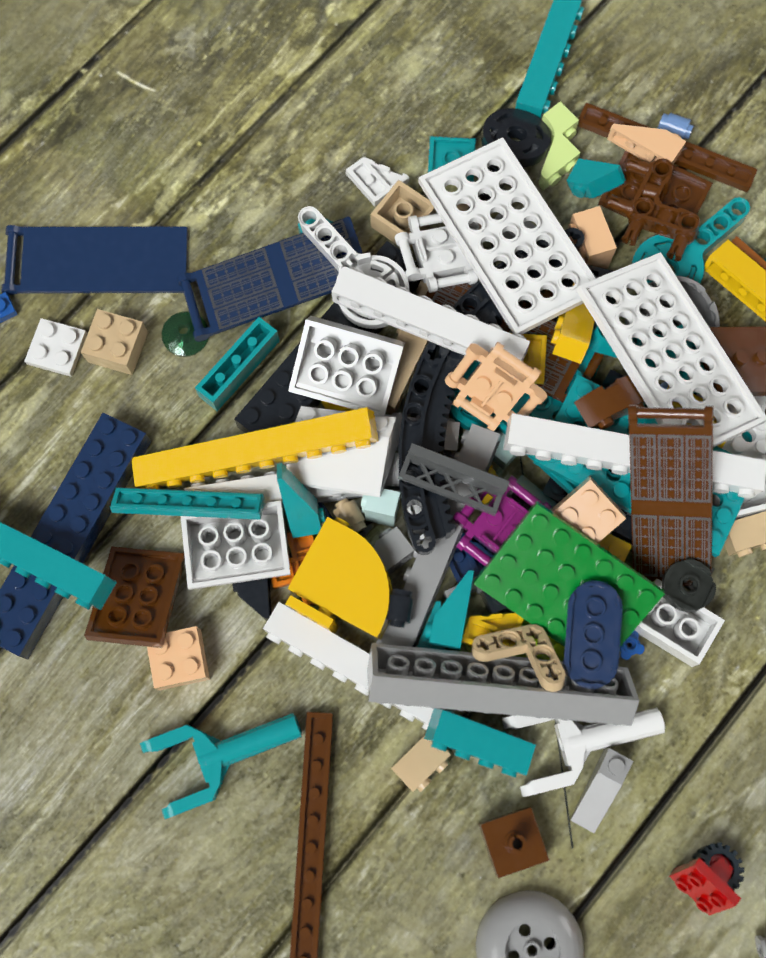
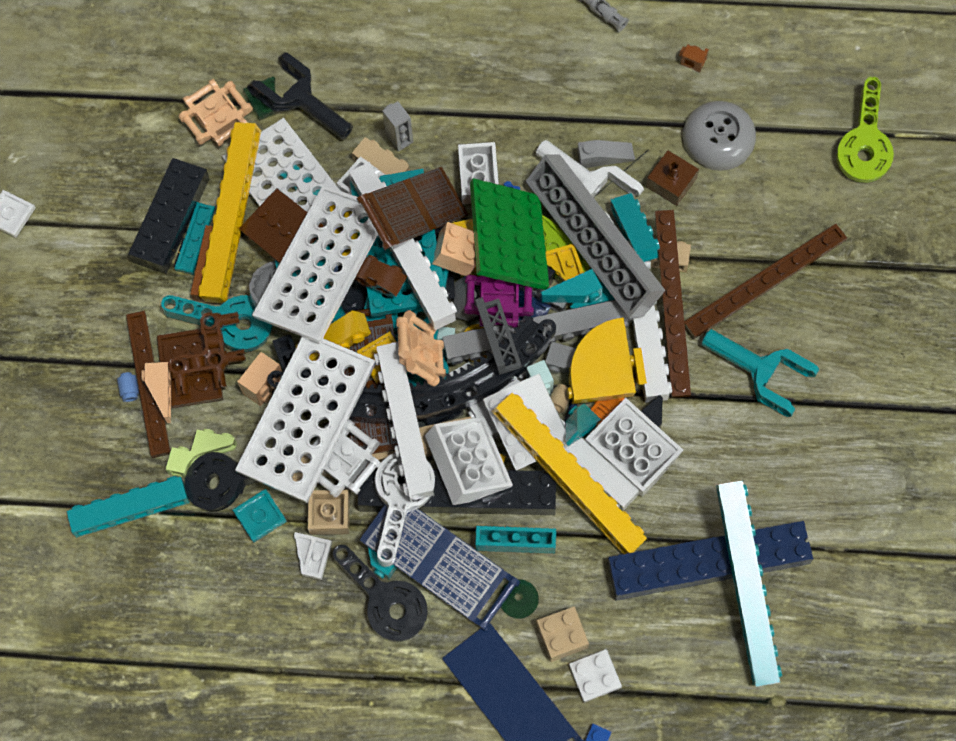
camera: 125 degrees left, 5 degrees down
reddish brown plate [84,546,185,648] -> none
teal tile [110,488,265,520] -> none
light nougat brick [147,626,210,691] -> none
black brick [386,589,414,628] -> none
tan beam [472,624,566,692] -> none
dark blue tile [564,581,622,689] -> none
teal slope [566,158,625,199] -> none
pearl dark grey plate [662,559,716,613] -> none
red plate [669,842,745,916] -> none
none -> black beam [333,545,428,642]
none -> reddish brown plate [655,210,691,398]

